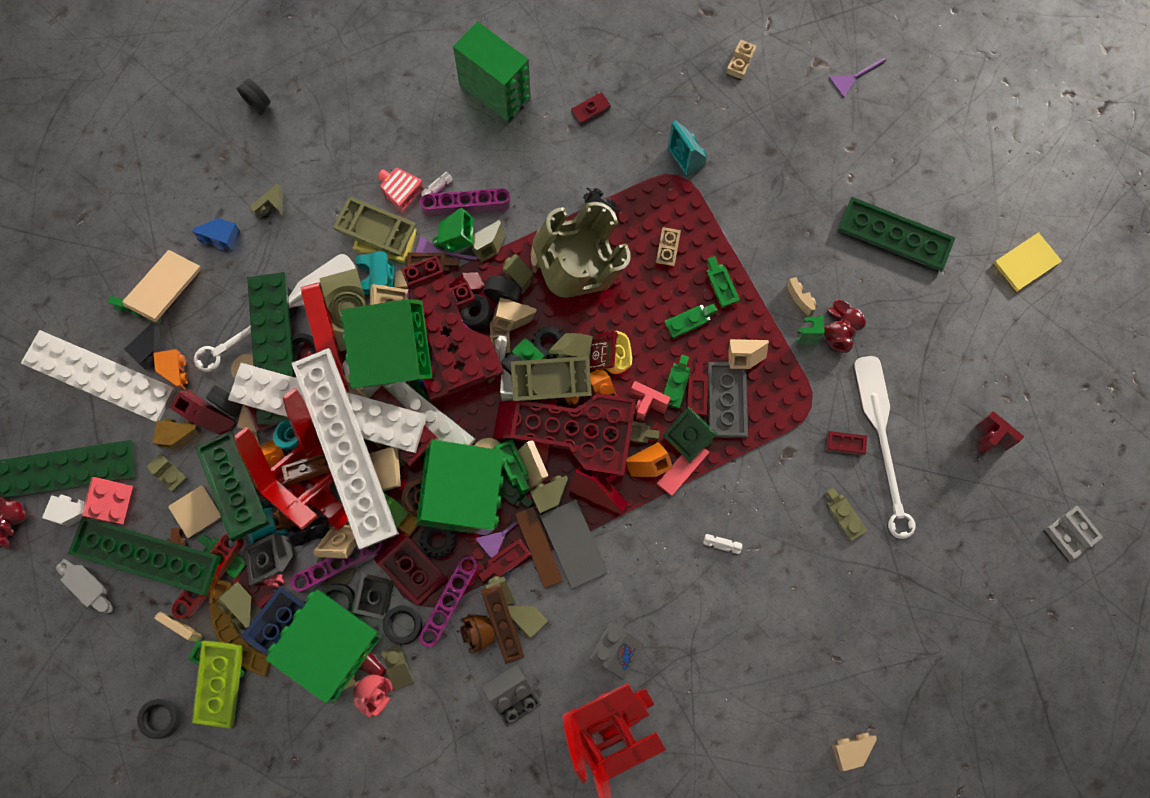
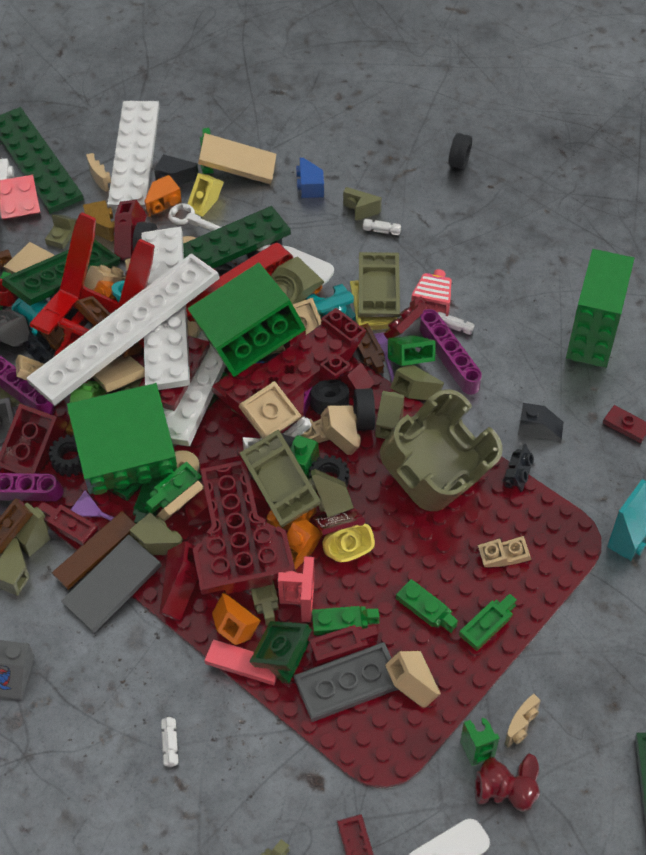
camera: 70 degrees right, 20 degrees down
none -> tan slope [86,153,111,192]
none -> light yellow slope [187,173,224,217]
none -> tan tile [239,381,301,438]
none -> white axle [363,219,401,236]
none -> dark red hinge [384,296,428,340]
none -> black slope [518,403,564,442]

